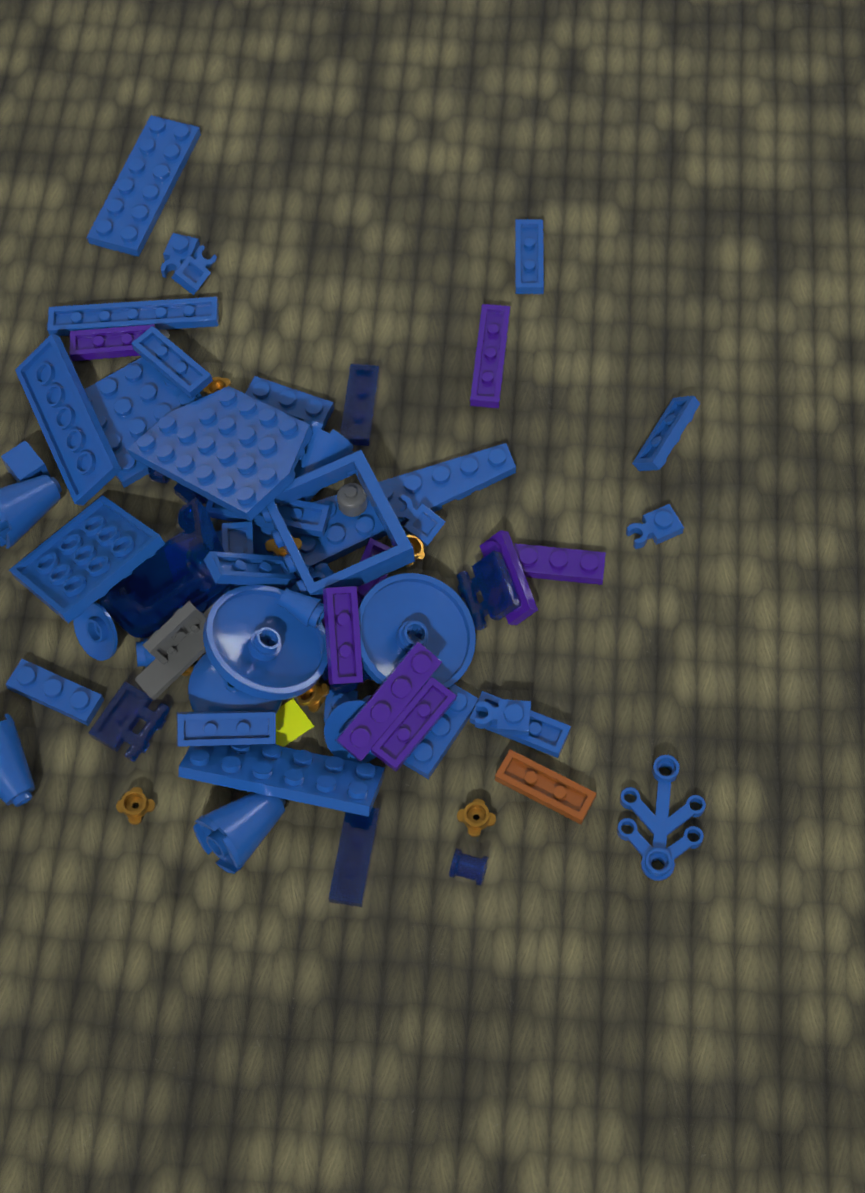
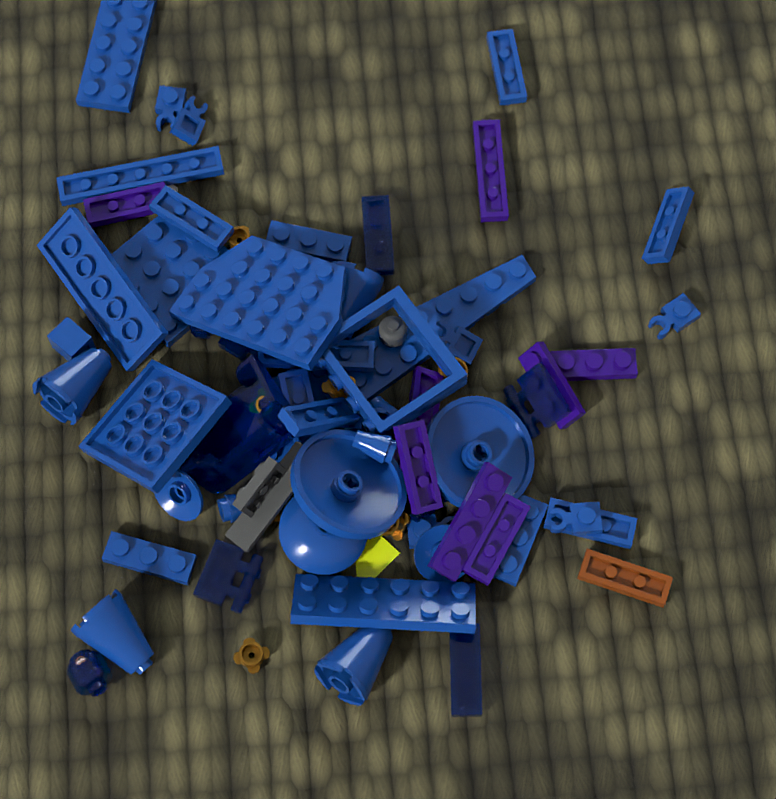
camera: 15 degrees left, 5 degrees up
blue plate [177,710,276,747] -> none
clear blue bush [449,848,489,886] -> none
pearl gold plate [457,799,496,837] -> none
blue plant [617,755,706,881] -> none

